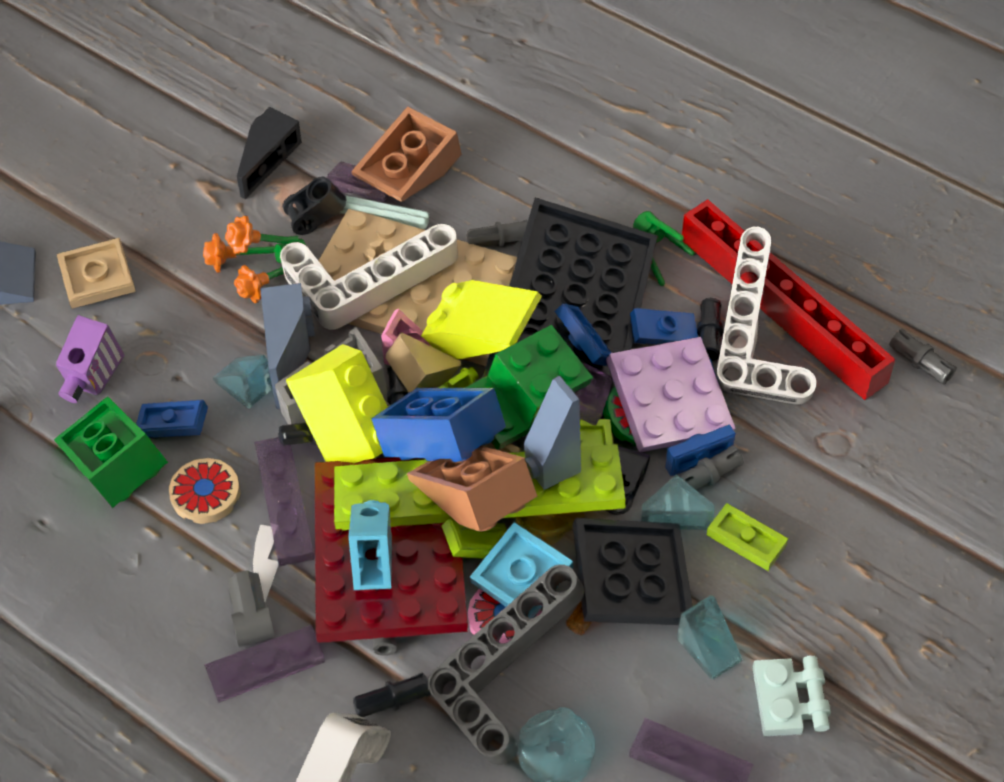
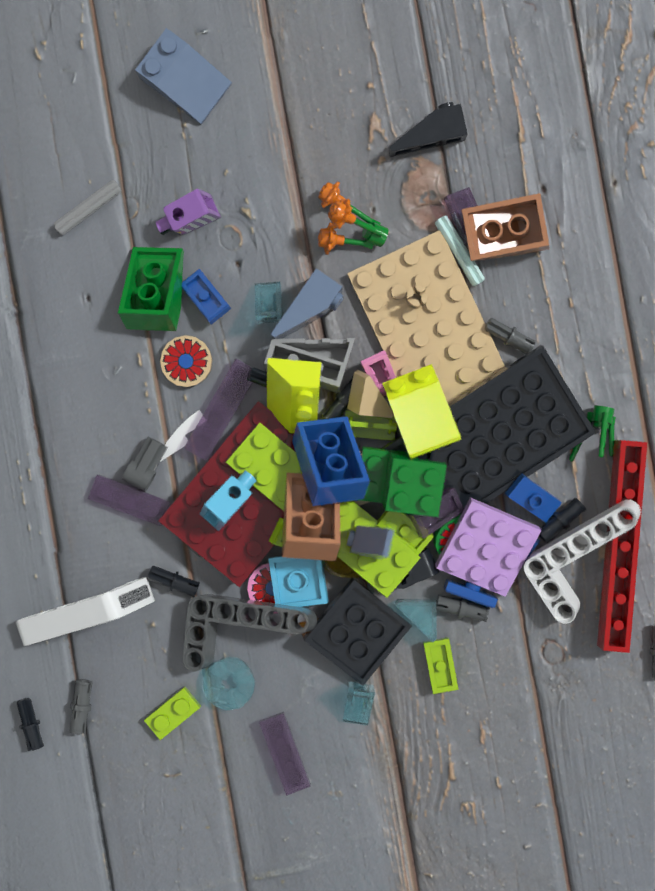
camera: 45 degrees right, 35 degrees up
tan plate [57,238,136,309] -> none
white beam [280,224,458,330] -> none
black piece [282,176,347,235] -> none
blue plate [554,304,612,366] -> none
light aqua plate [753,656,831,737] -> none

